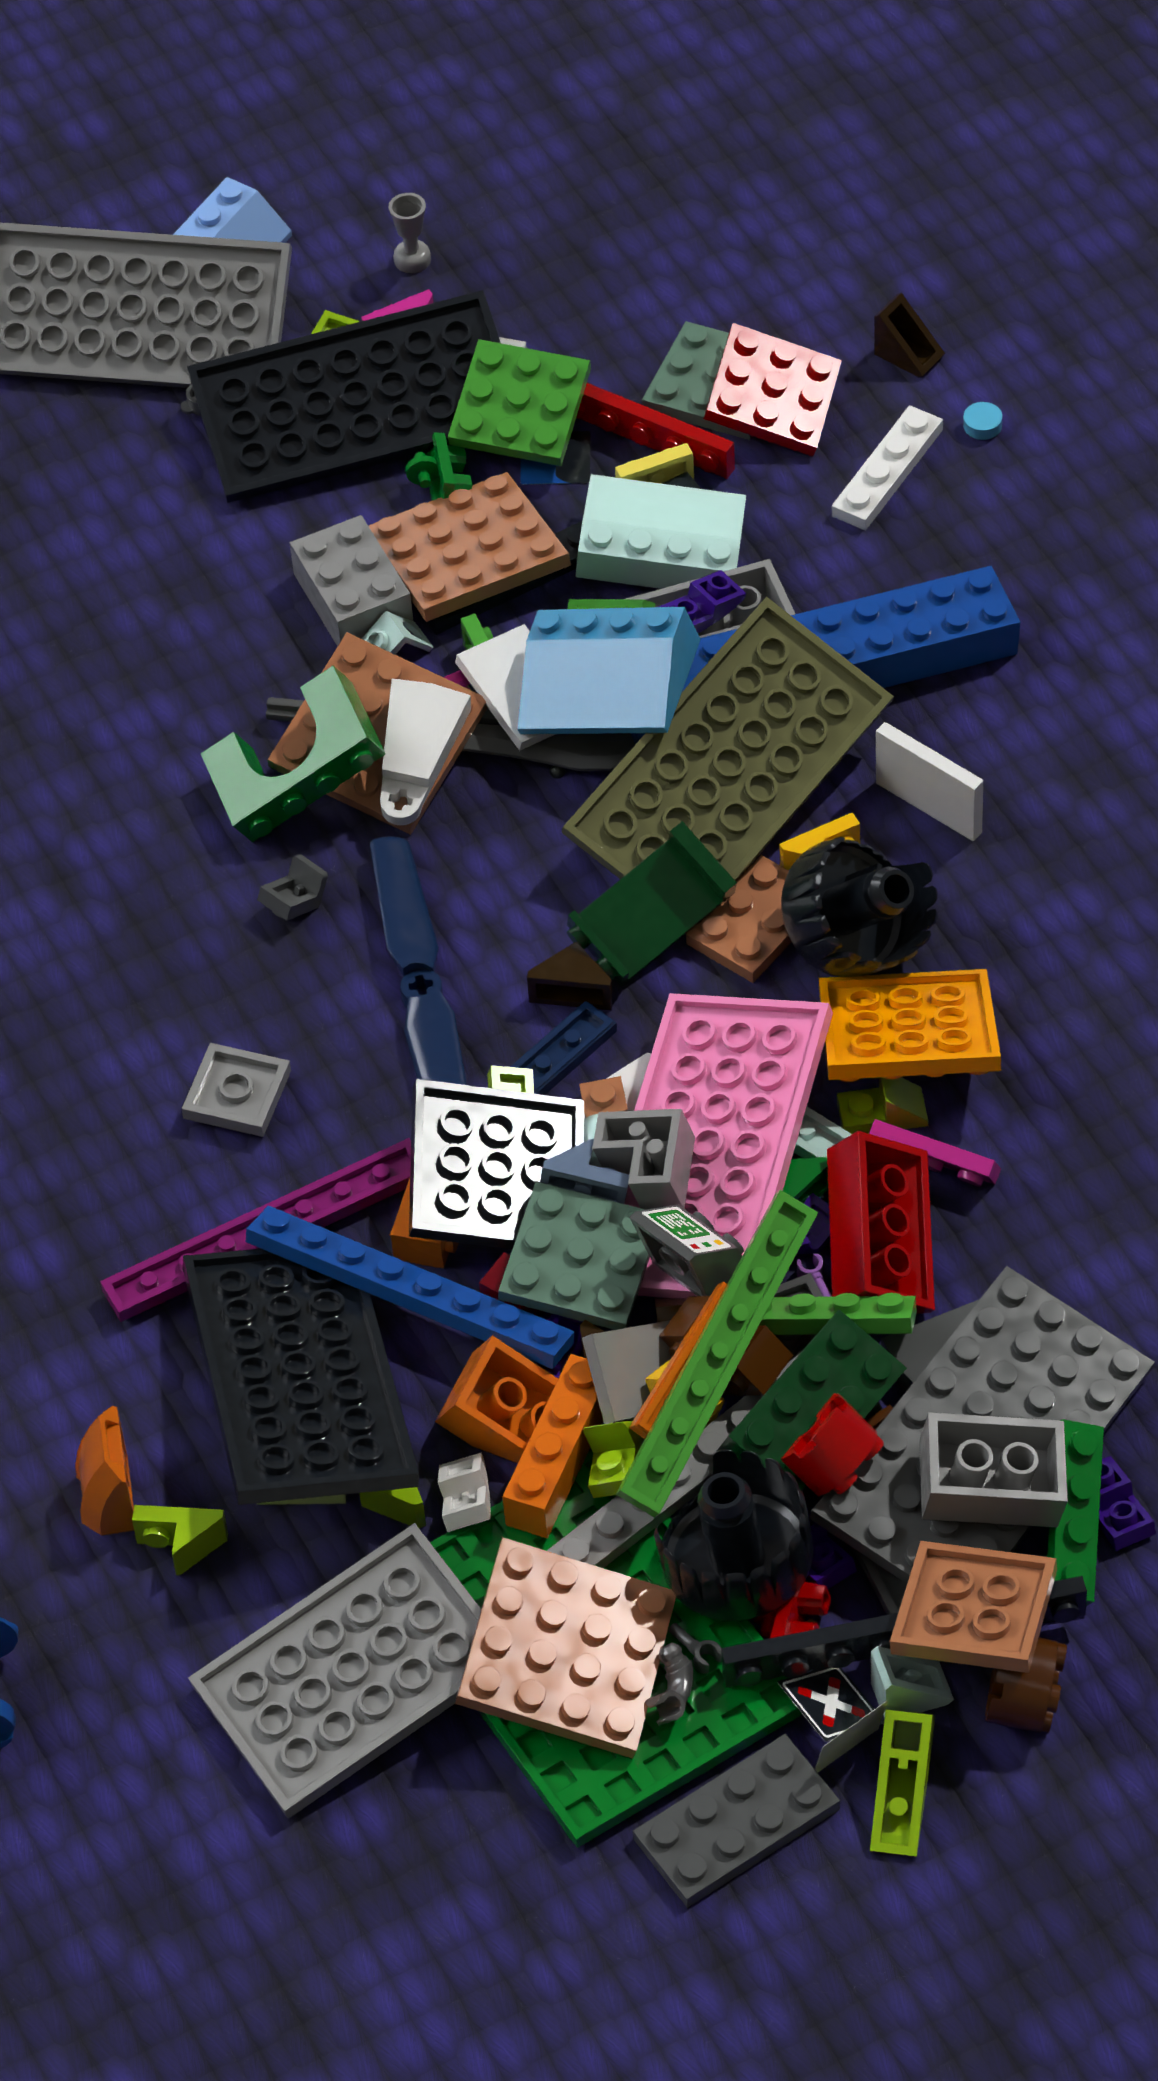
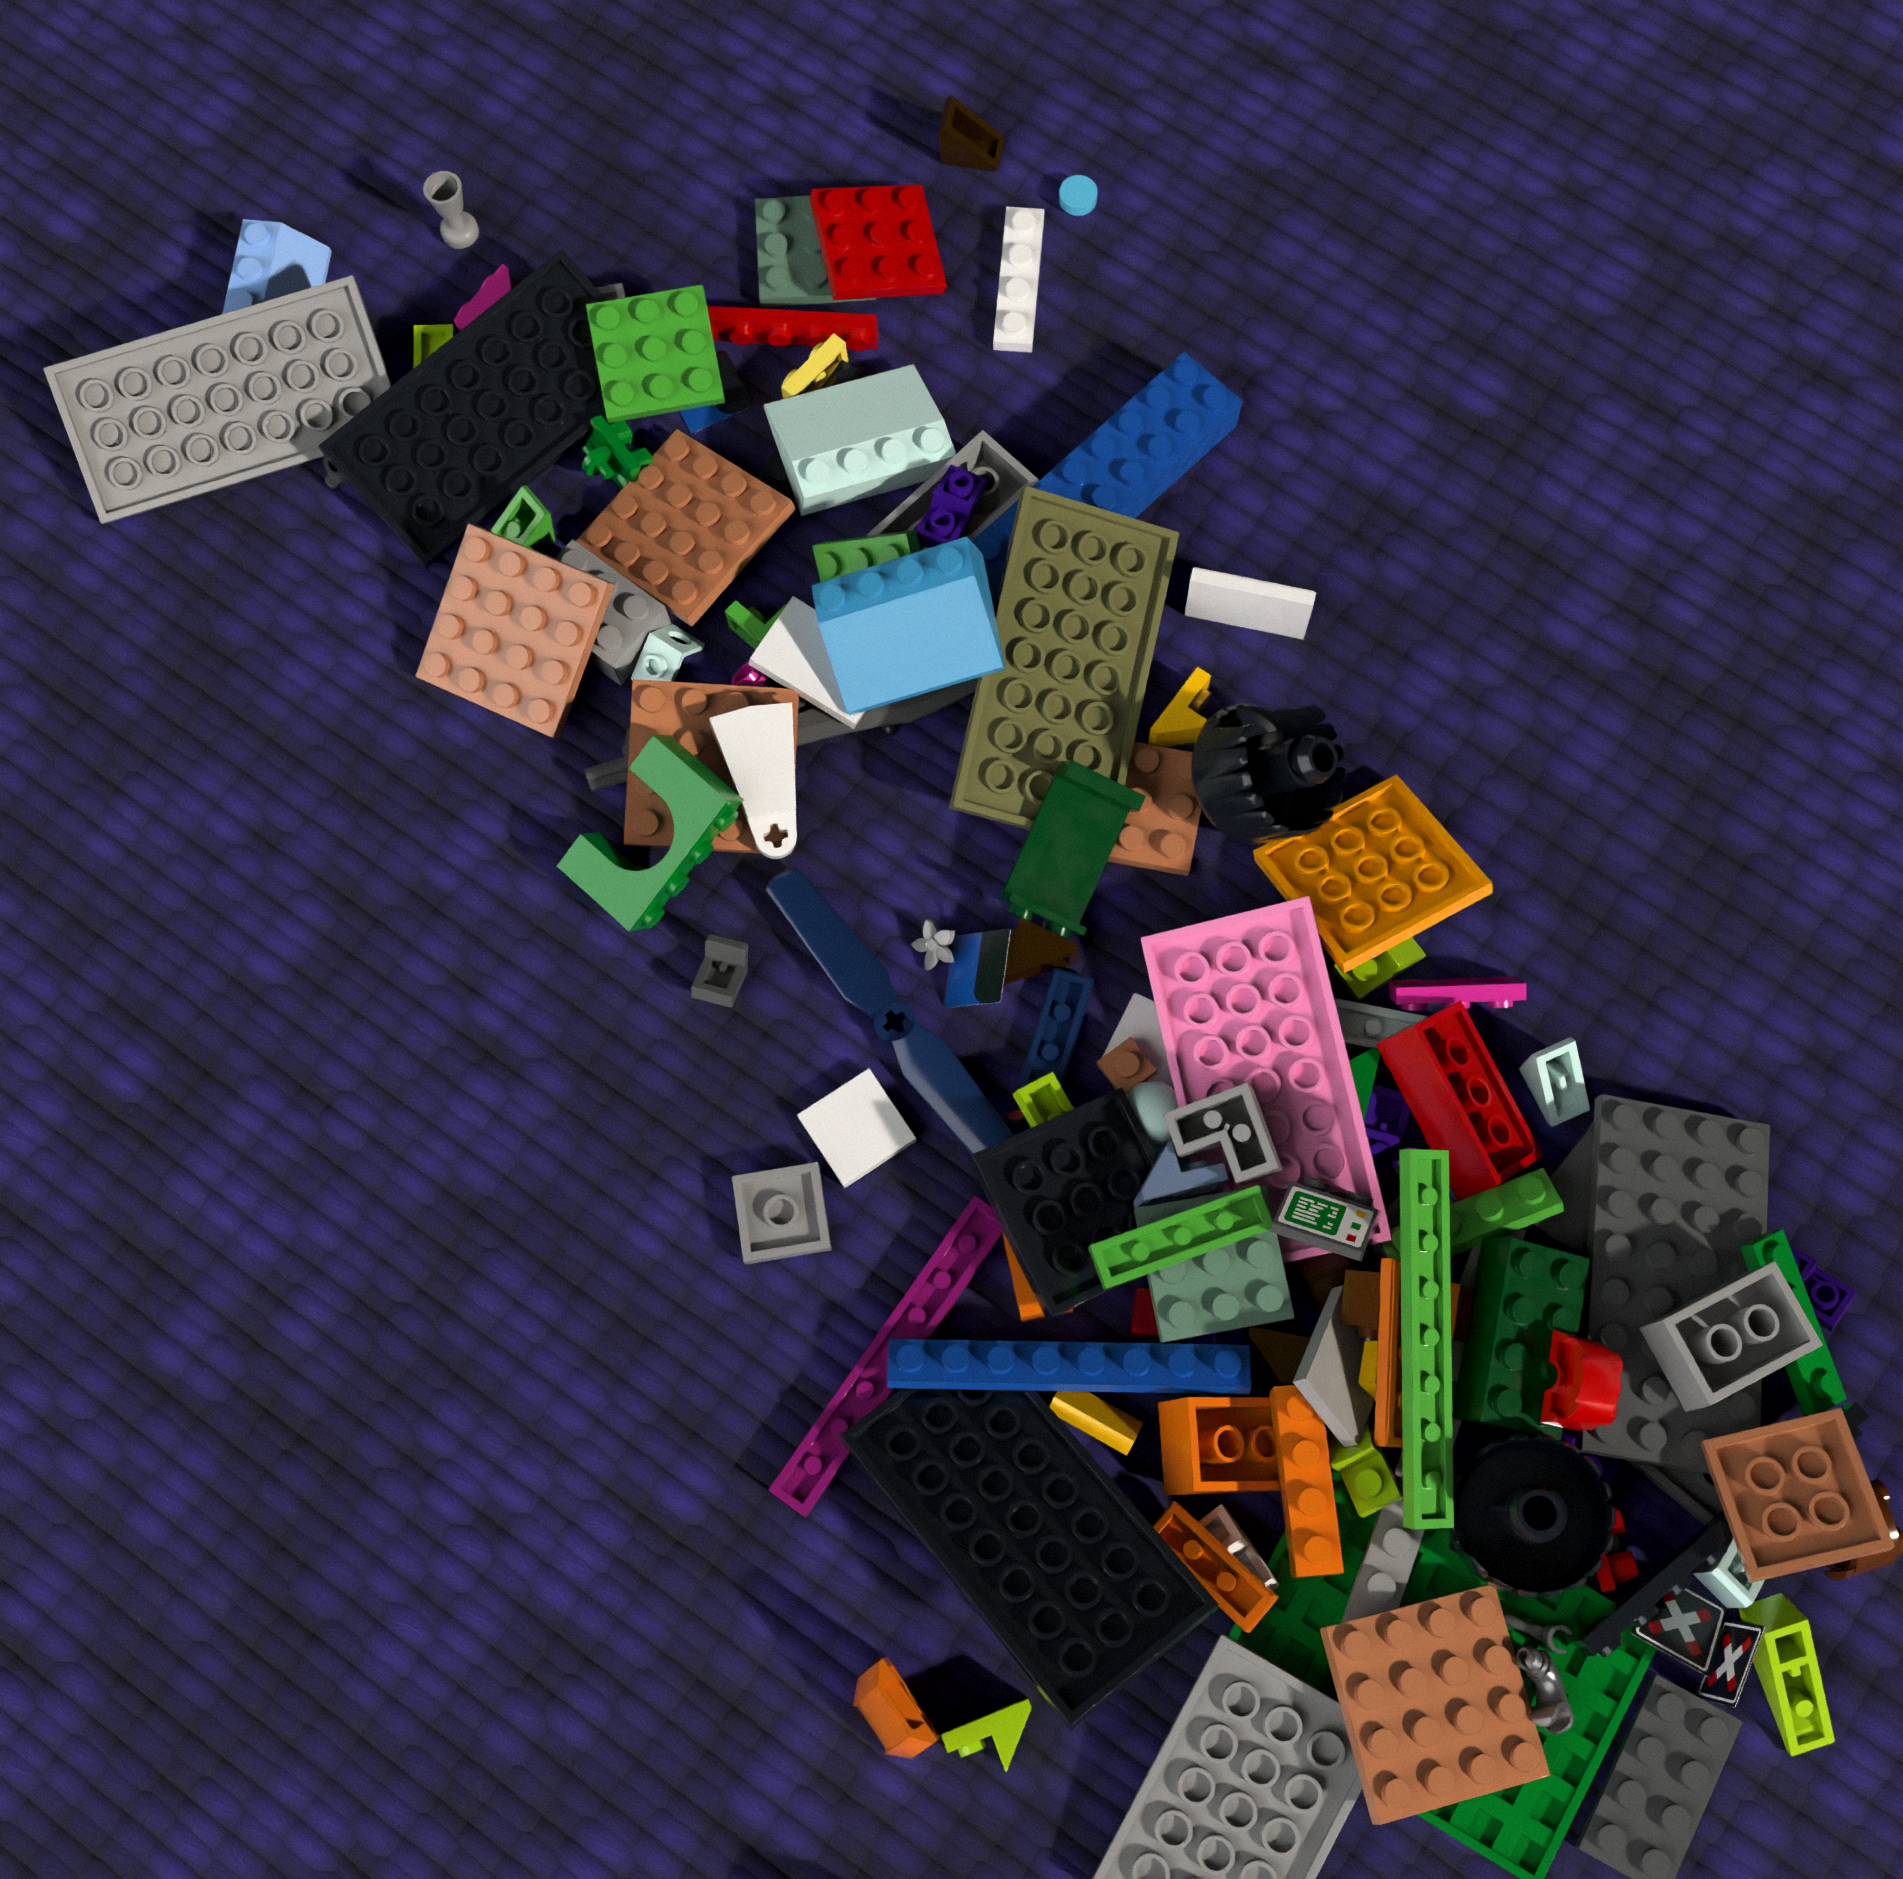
camera: 25 degrees left, 20 degrees up
none -> nougat plate [415,523,615,738]
none -> bright green slope [491,486,555,548]
none -> white tile [797,1069,917,1188]
none -> light grey plant [911,919,955,971]
none -> sticker [945,928,1011,1008]
none -> yellow tile [1049,1391,1143,1456]
none -> bright green plate [1088,1185,1273,1290]
none -> orange tile [1152,1501,1279,1633]
none -> light aqua slope [1519,1037,1590,1127]

